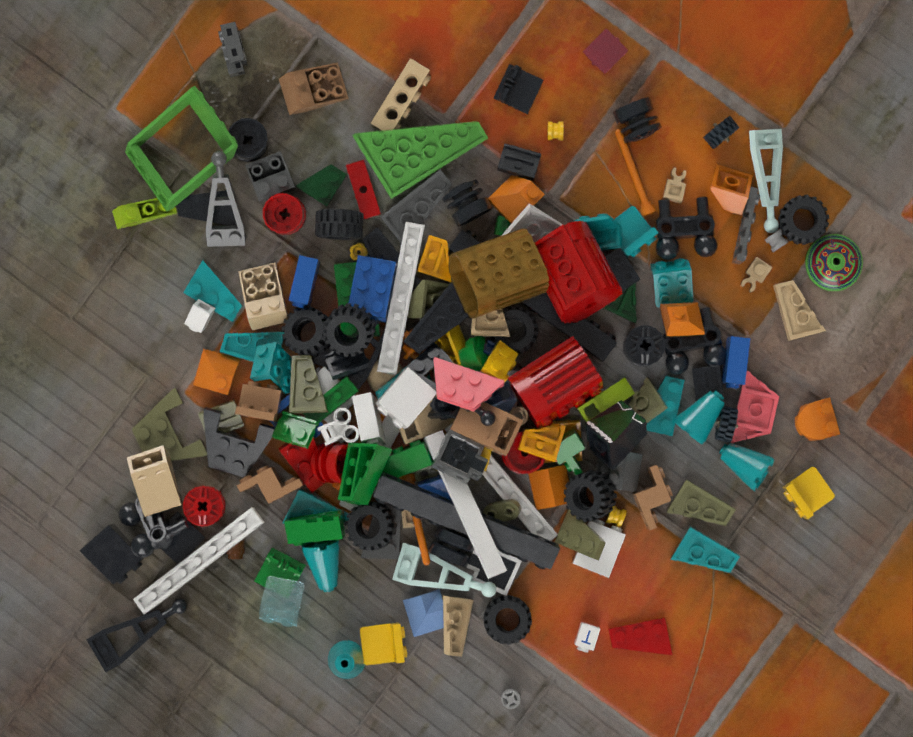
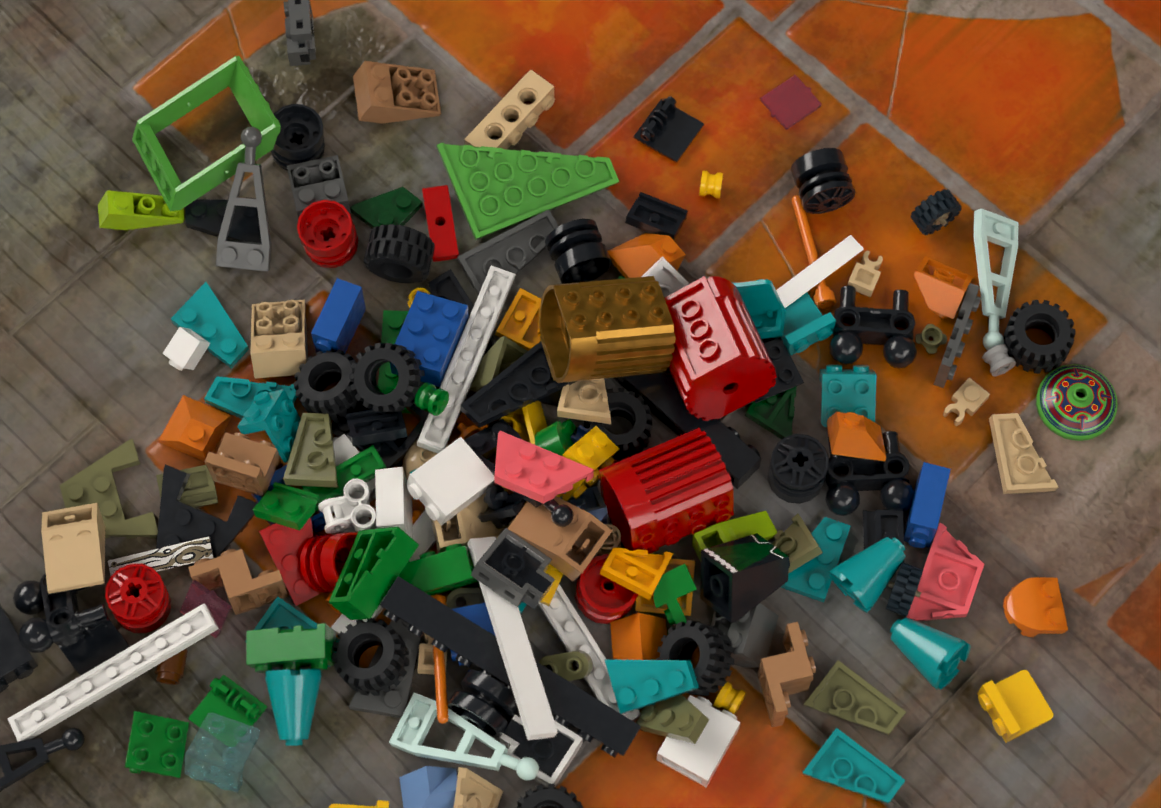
camera: 10 degrees right, 20 degrees down
none -> sticker [108,537,213,575]
none -> green hinge [125,711,189,778]
none -> clear pink piece [180,580,232,638]
none -> green wheel [415,382,449,416]
none -> teal wing [604,659,699,714]
none -> white sticker [776,235,864,308]
none -> olive plate [915,324,947,354]

